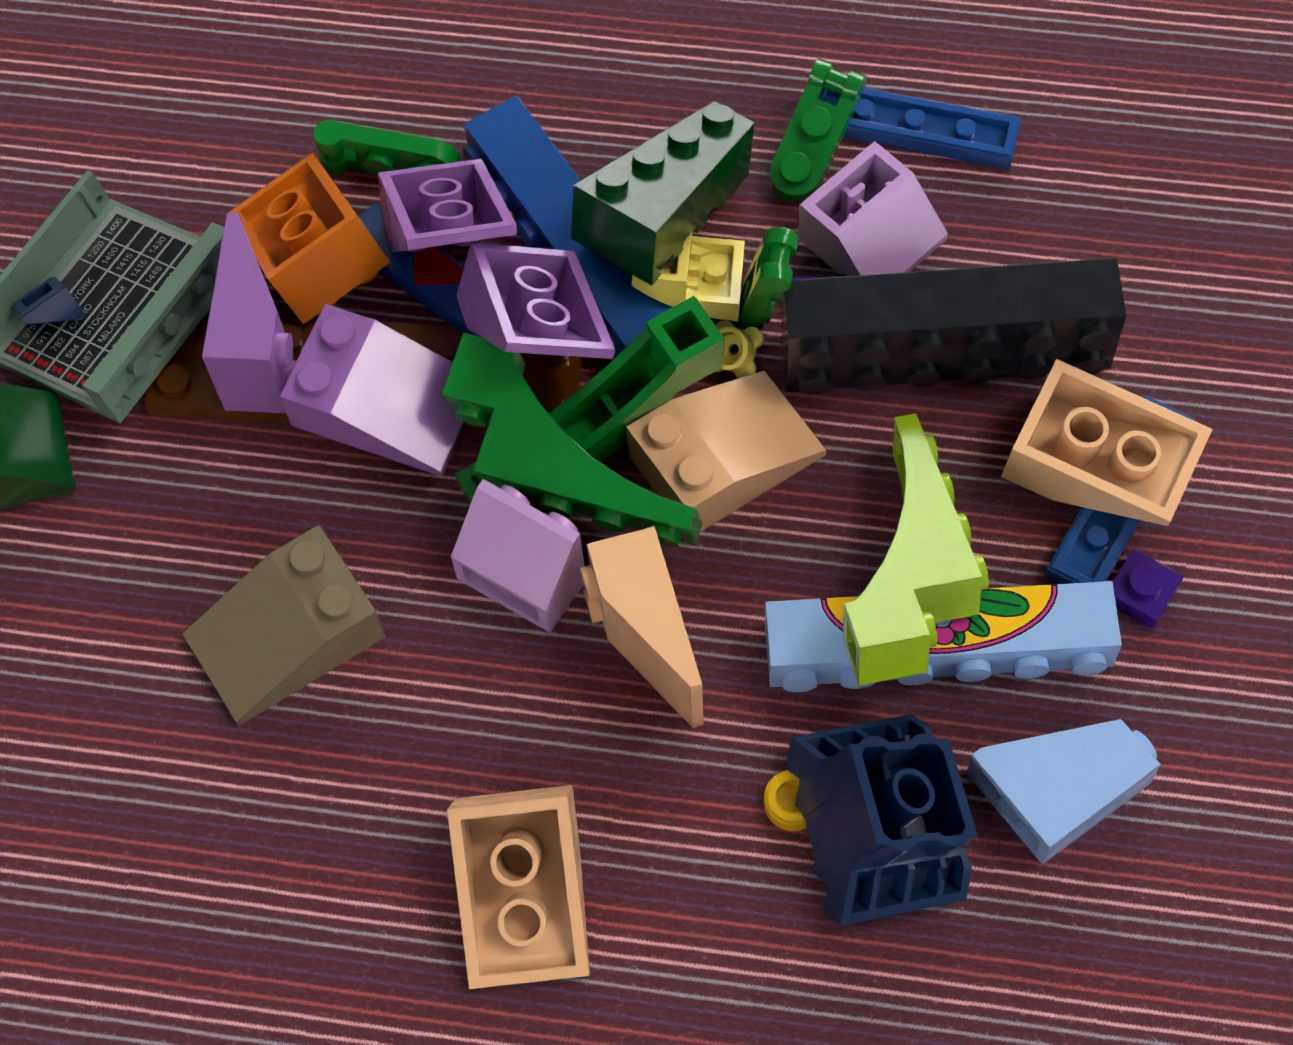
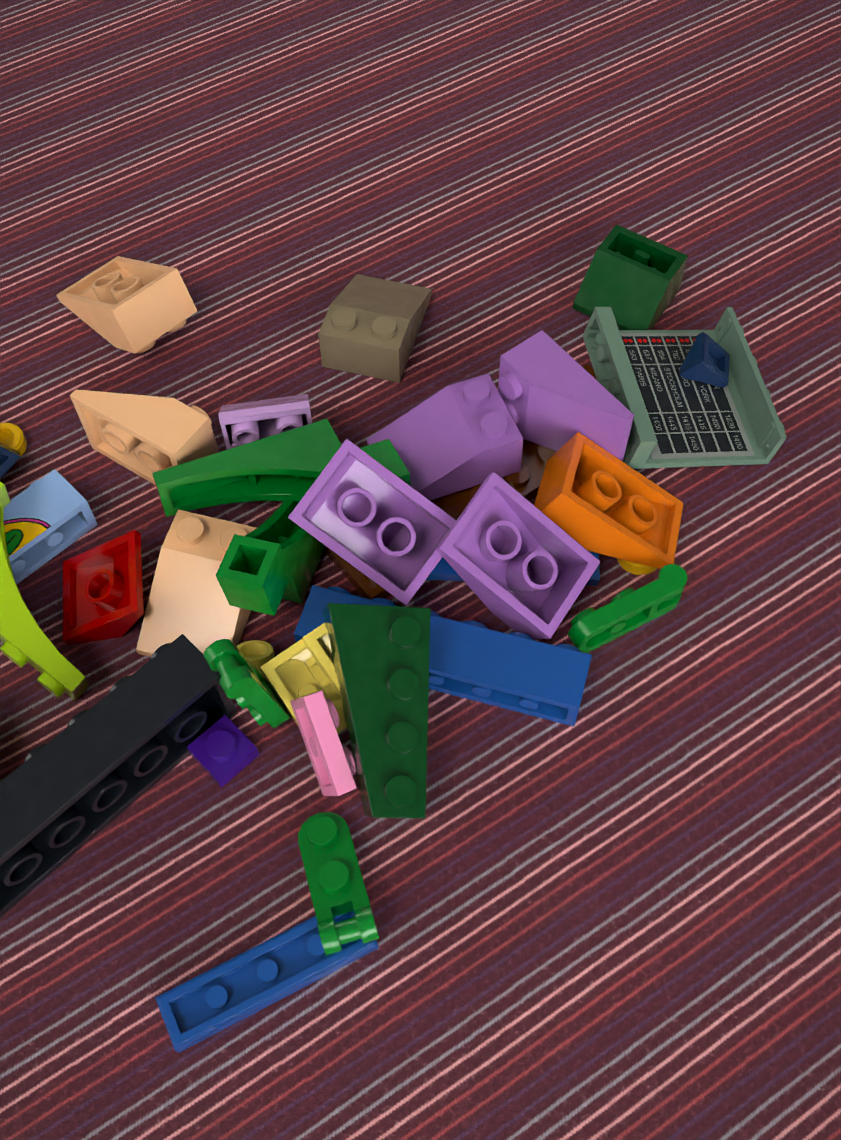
camera: 135 degrees right, 5 degrees down
lavender slope [798,141,948,276] -> none
none -> red slope [63,530,144,645]
none -> bright pink plate [290,691,357,796]

